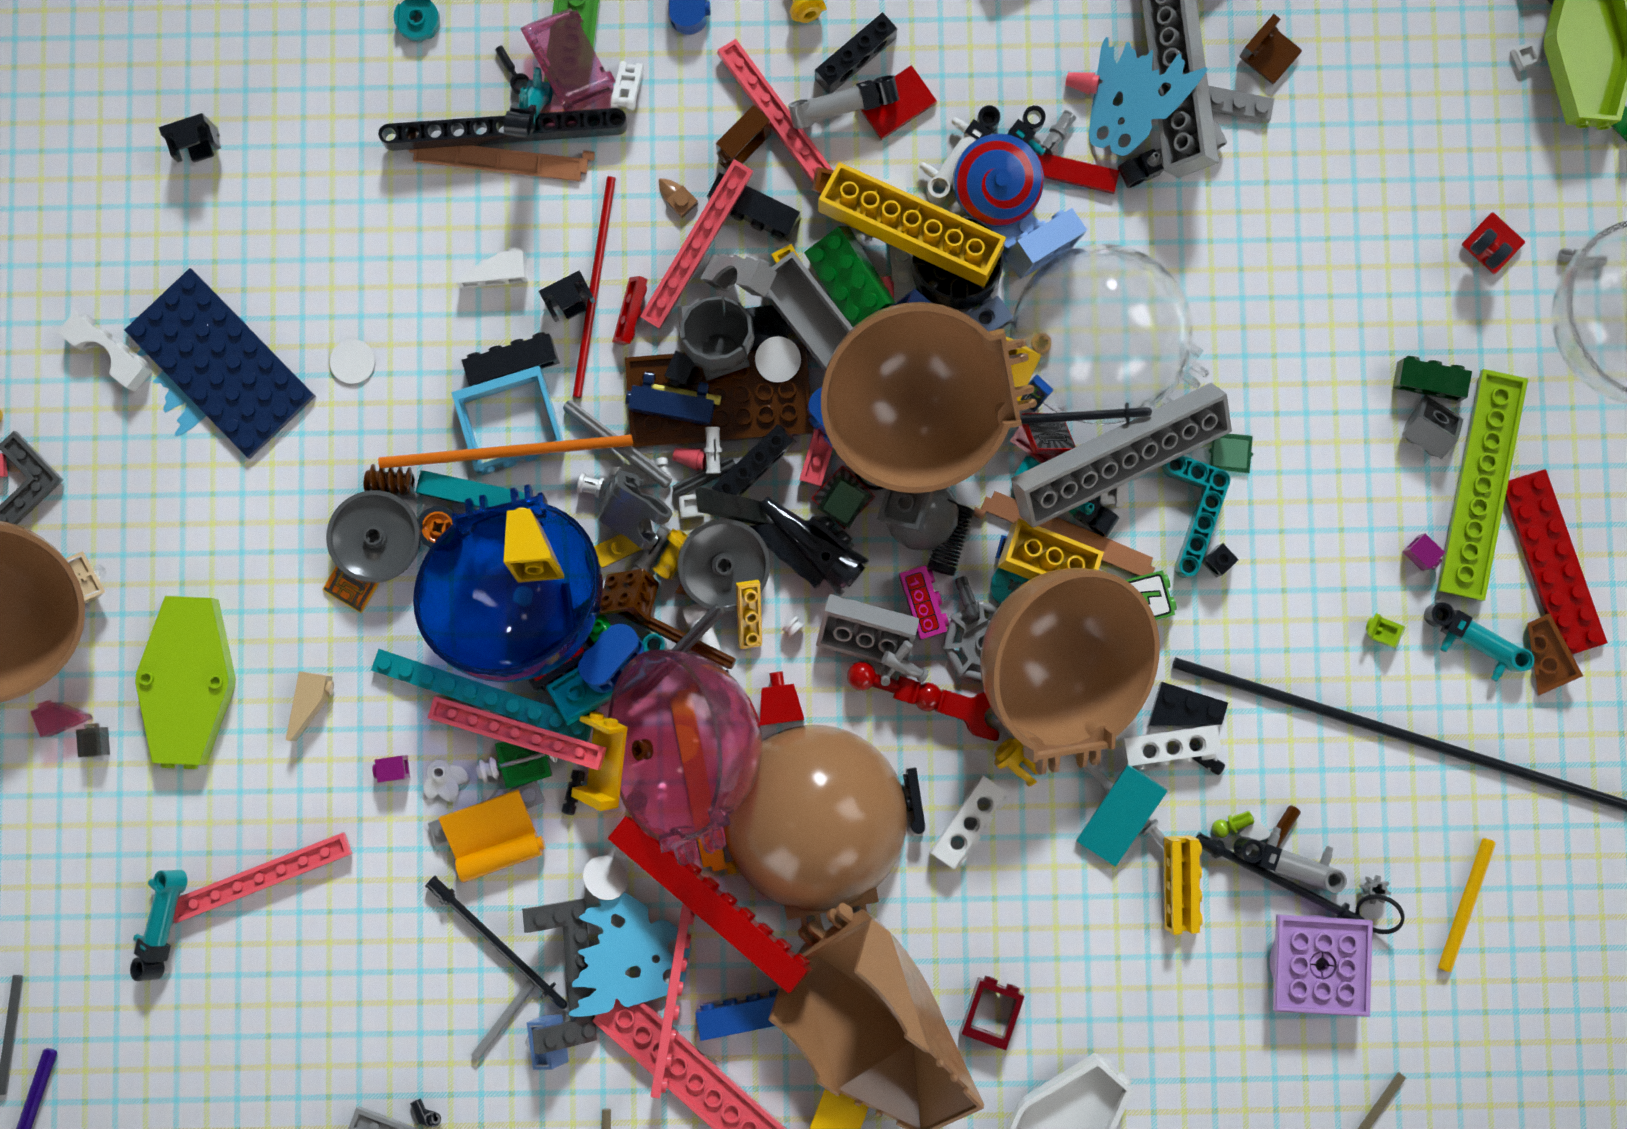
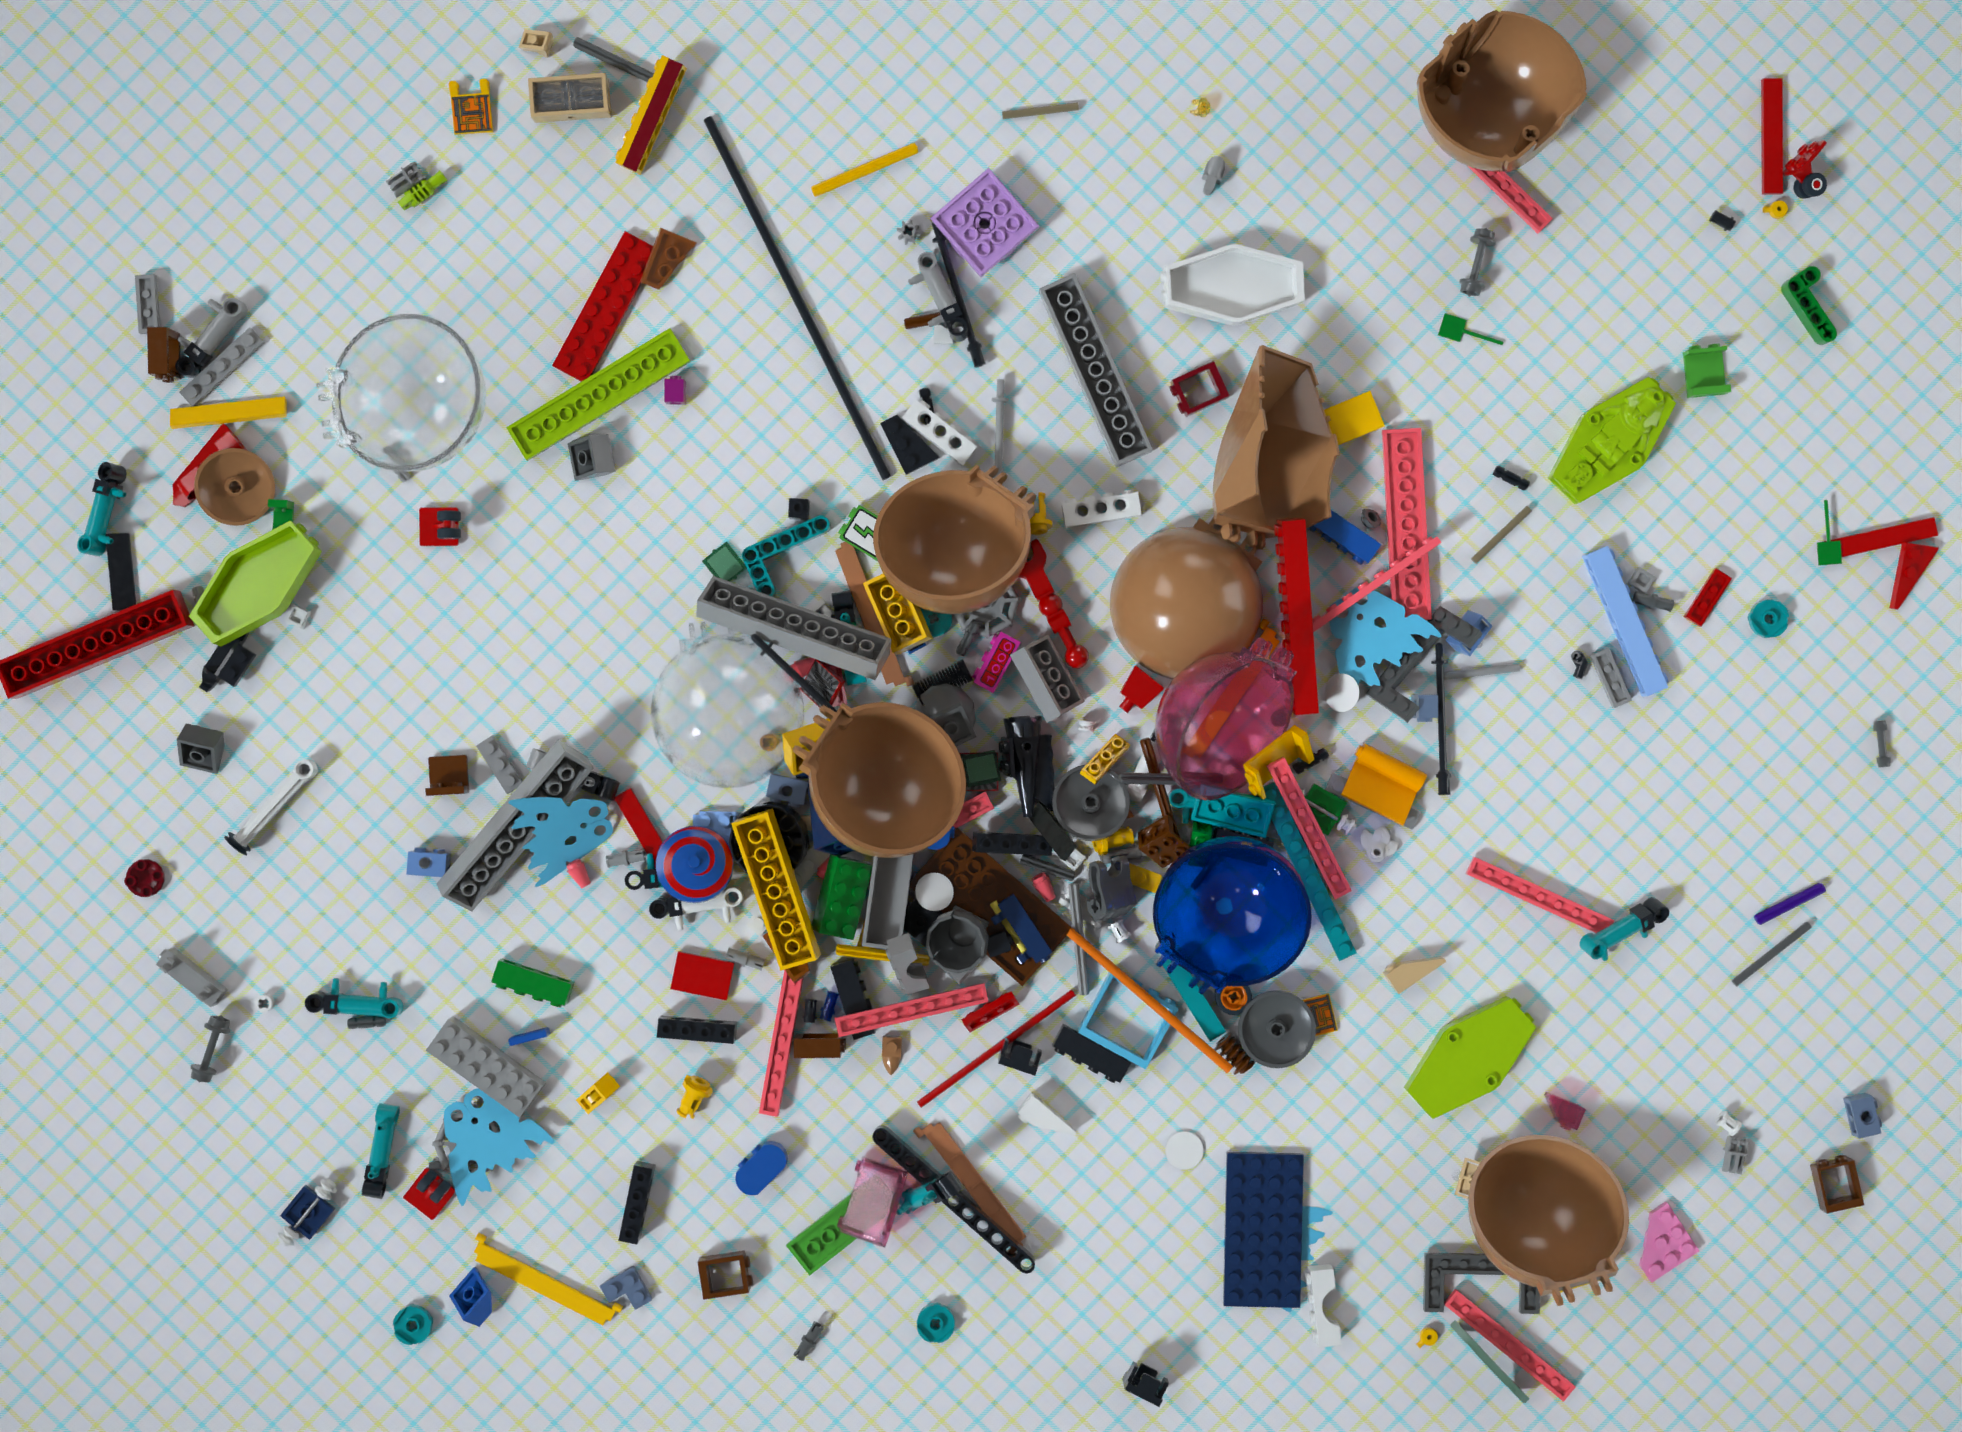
camera: 135 degrees left, 5 degrees up
clear smoke brick [76,723,110,758] -> none
magenta brick [372,755,410,783] -> none
black piece [495,45,530,95] -> none
yellow slope [504,508,564,583] -> none
blue brick [578,624,644,693] -> none
white plate [611,61,644,110] -> none
reddish brown bush [632,739,654,761] -> none
white pin [704,427,722,474] -> none
light grey piece [788,75,899,129] -> none
light grey piece [880,640,928,686] -> none
black plate [903,767,925,834] -> none
light blue brick [1006,208,1087,279] -> none
tile [1021,375,1053,412] -> none
teal tile [1076,764,1168,867] -> none
yellow brick [1164,835,1203,935] -> none
lime axle [1212,811,1254,838] -> none
black piece [1355,894,1405,934] -> none
lime bracket [1365,613,1406,649] -> none
dark green brick [1393,356,1472,402] -> none
teal piece [1424,602,1534,682] -> none
none -> light grey pin [725,947,765,971]
none -> coral cone [790,657,815,678]
none -> black pin [802,999,817,1023]
none -> clear blue pin [819,991,839,1022]
none -> yellow axle [836,944,930,966]
none -> light grey brick [1039,273,1153,468]
none -> dark grey animal [1361,509,1381,529]
none -> sand blue brick [1411,695,1438,722]

